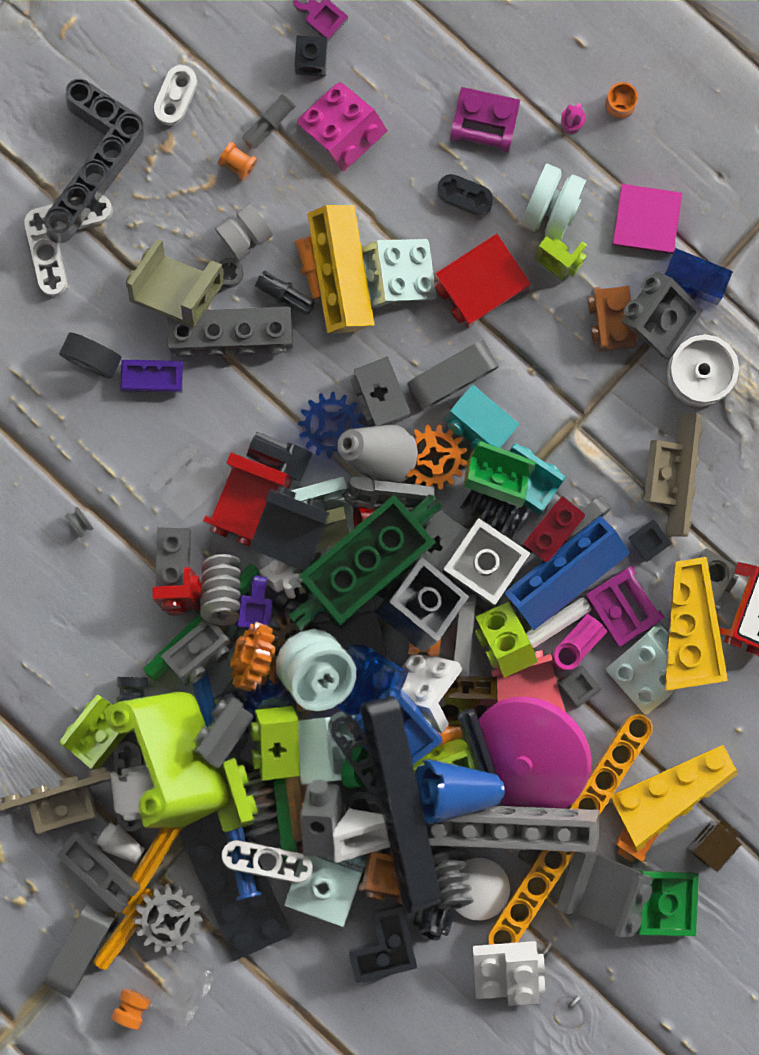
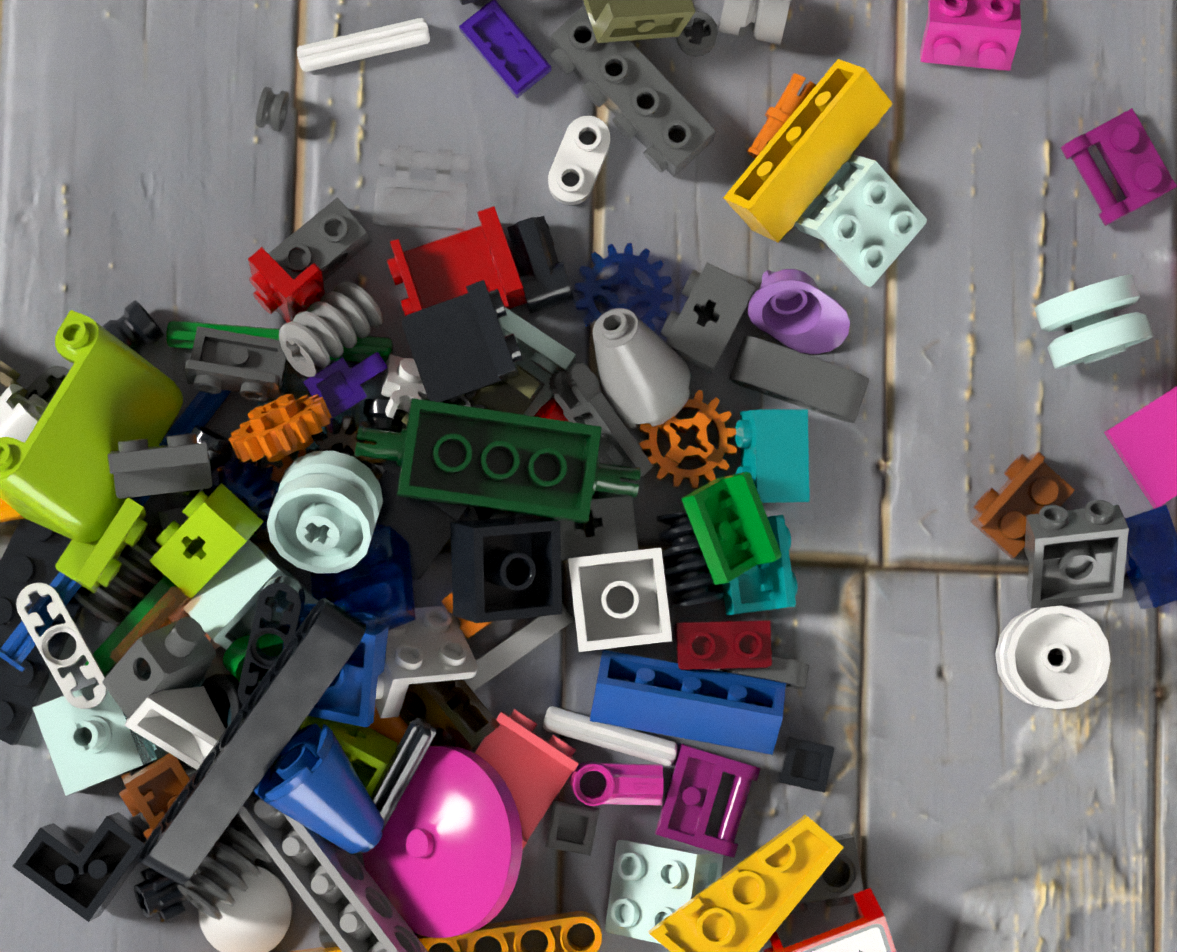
camera: 45 degrees right, 0 degrees up
lime bracket [59,695,127,770] -> none
black axle [255,270,315,315] -> none
red panel [433,233,531,329] -> none
black beam [437,174,493,215] -> none
lime brick [475,601,538,678] -> none
lime bracket [534,236,587,281] -> none
dark tan bracket [644,413,702,537] -> none
none -> white axle [297,18,430,72]
none -> white plate [548,116,610,205]
none -> medium lavender piece [748,269,850,355]

